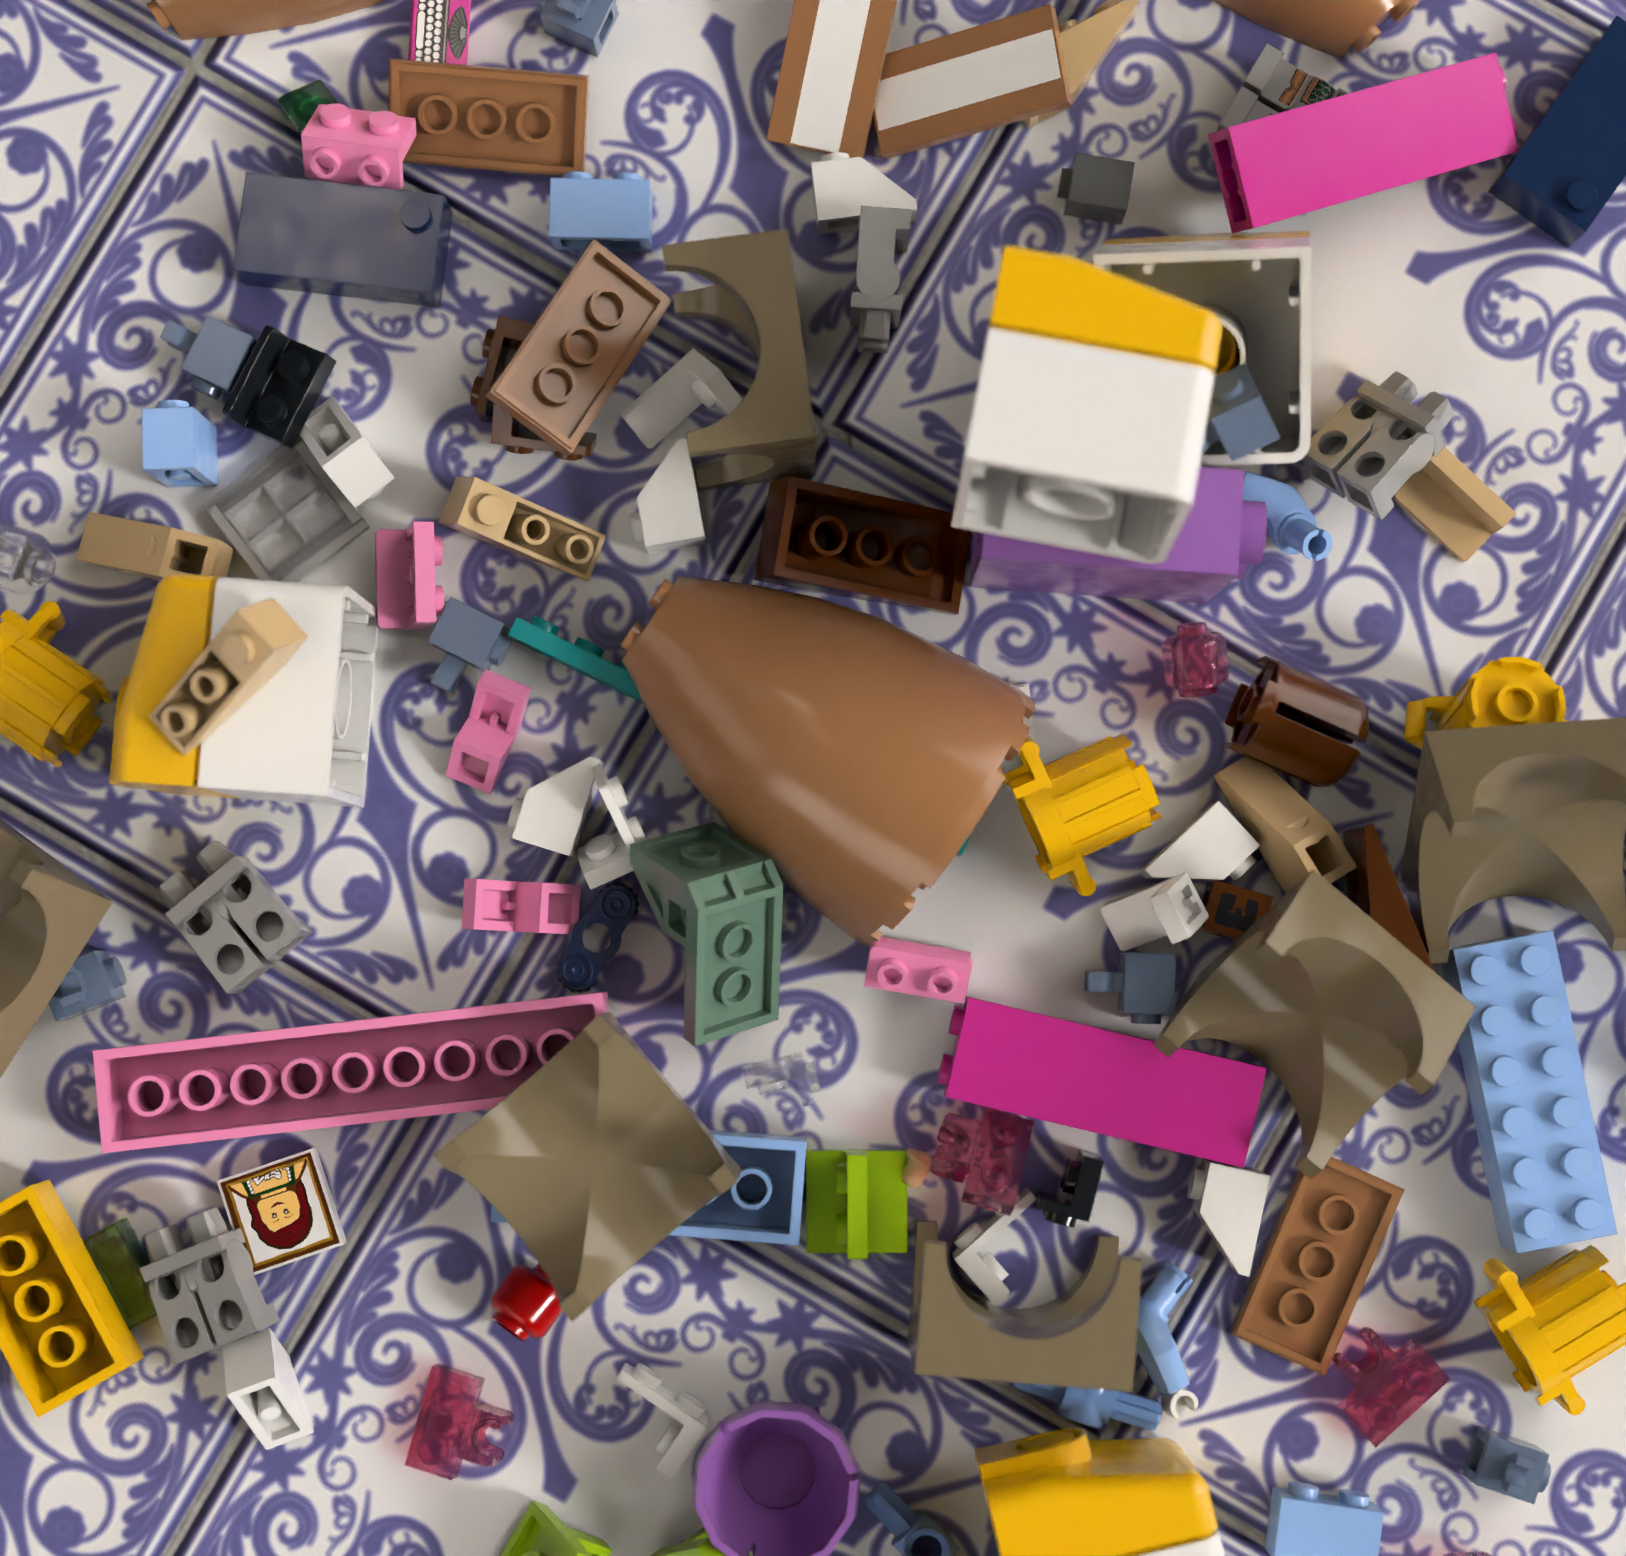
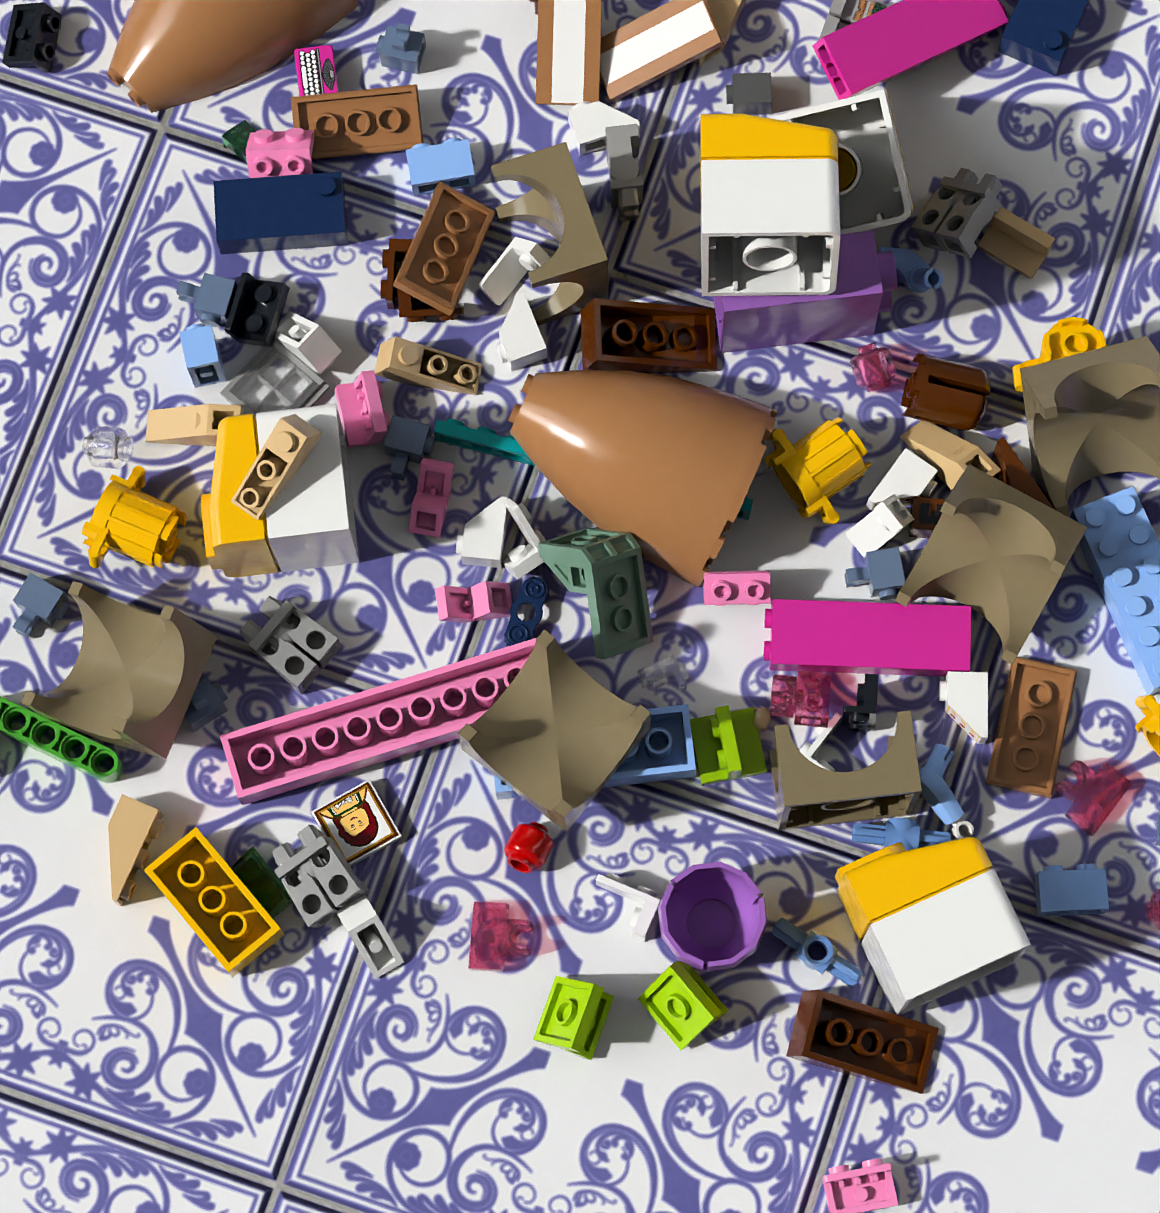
camera: 10 degrees left, 10 degrees down
sand blue brick [1201,363,1280,461] -> none

